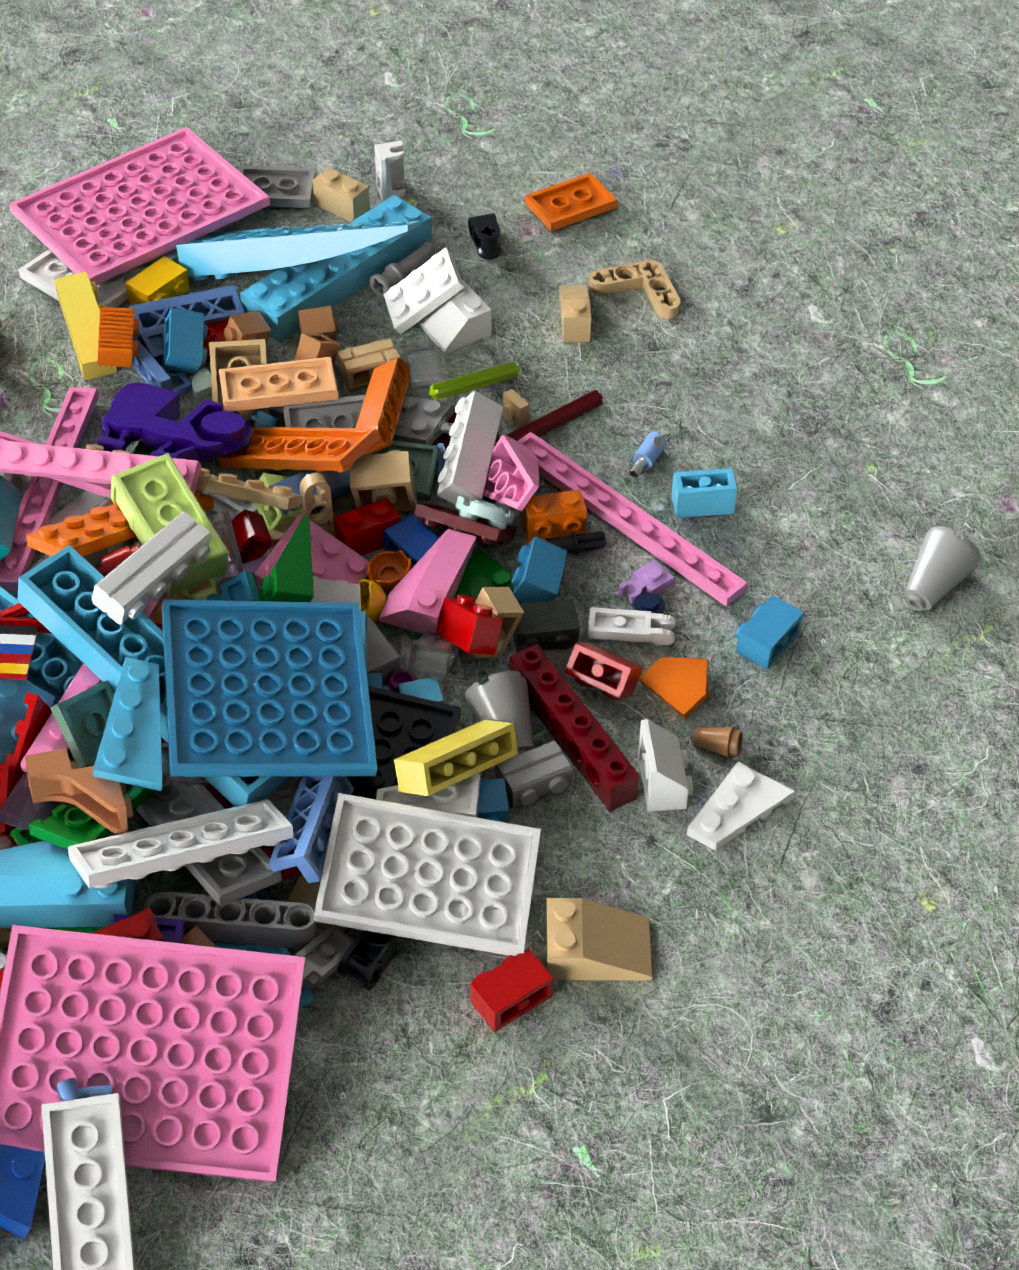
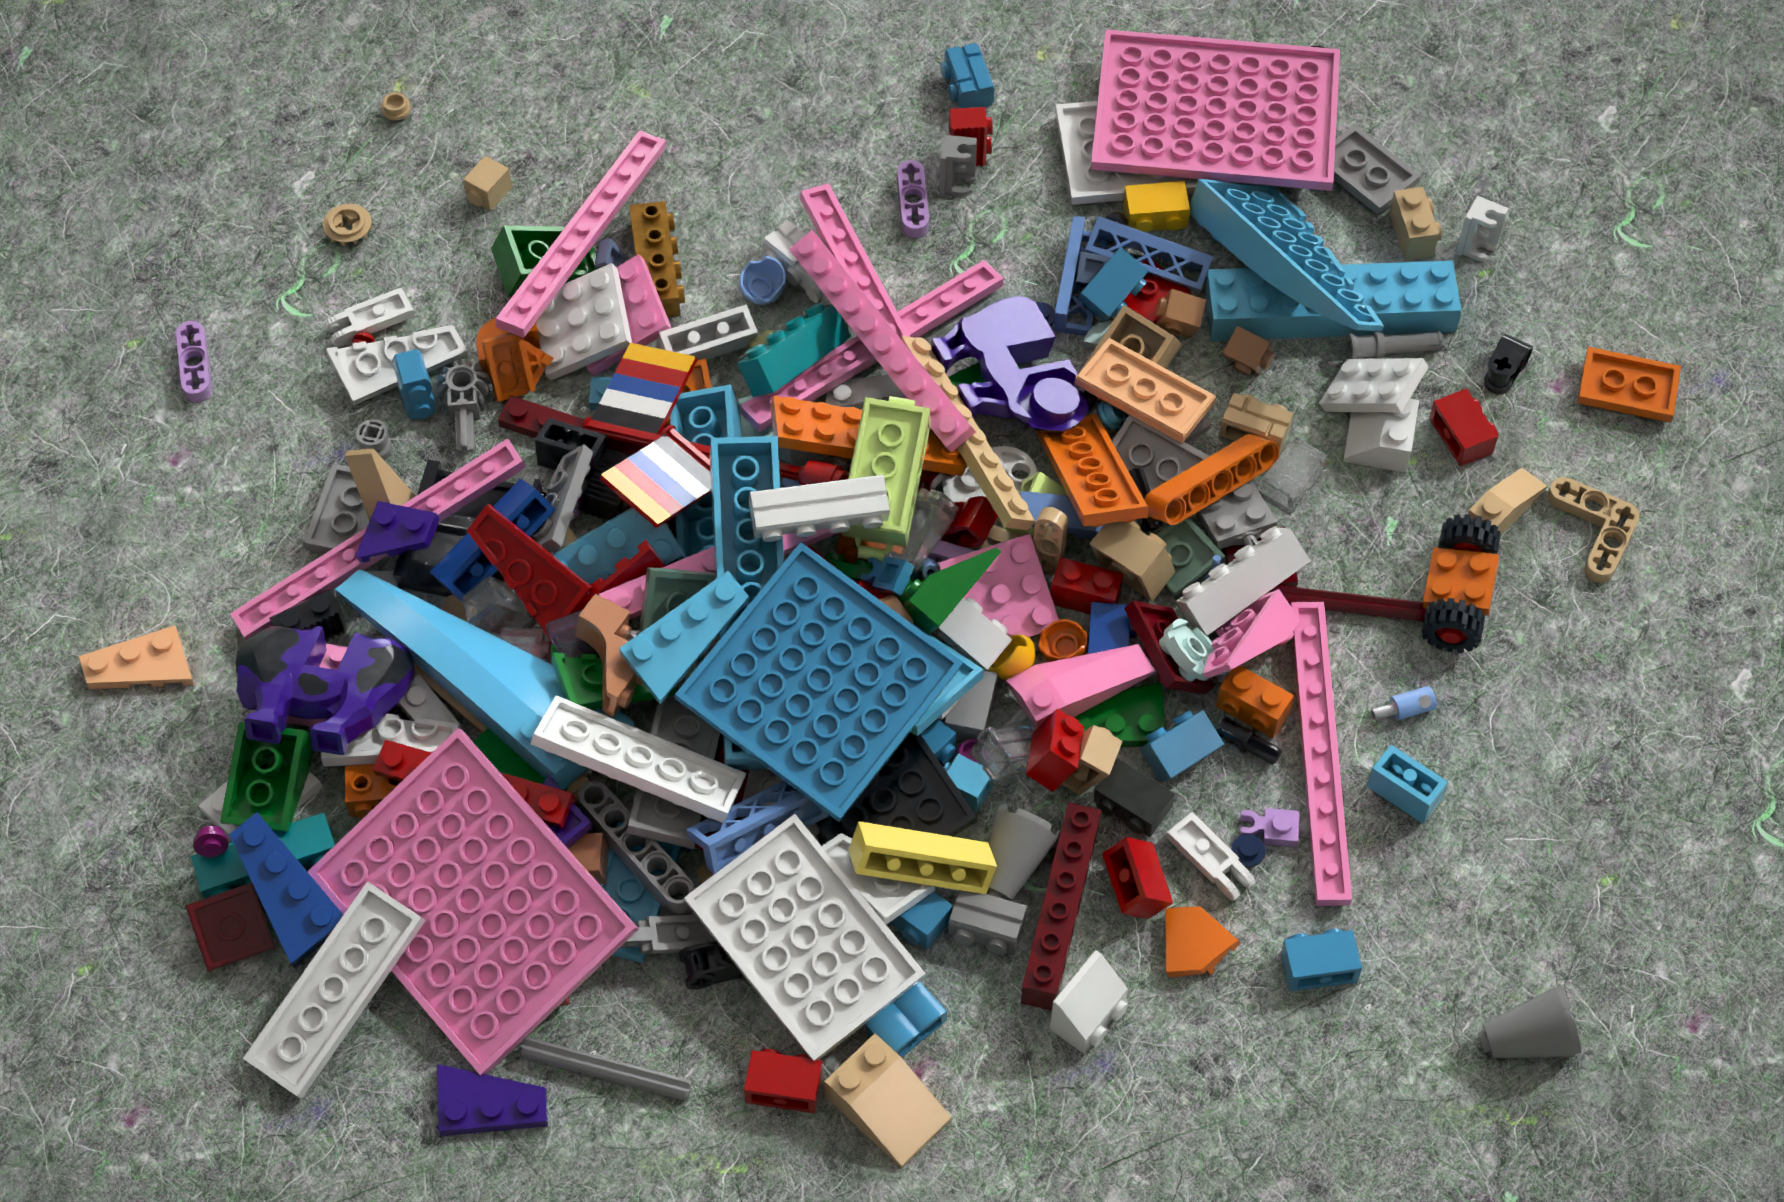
camera: 45 degrees right, 10 degrees up
light yellow brick [54,272,117,381] -> none
medium blue hand [57,1078,113,1102] -> none
orange brick [97,306,140,368] -> none
medium nougat brick [294,333,340,367] -> none
lime axle [428,361,520,401] -> none
tan plate [502,389,529,428] -> none
white wing [687,762,795,851] -> none
medium nougat cone [693,726,743,758] -> none
none -> dark purple wing [437,1064,548,1136]
none -> light grey axle [520,1037,691,1101]
none -> dark azure brick [866,982,947,1058]
none -> plate [1421,514,1501,653]
none -> red brick [1429,388,1498,466]

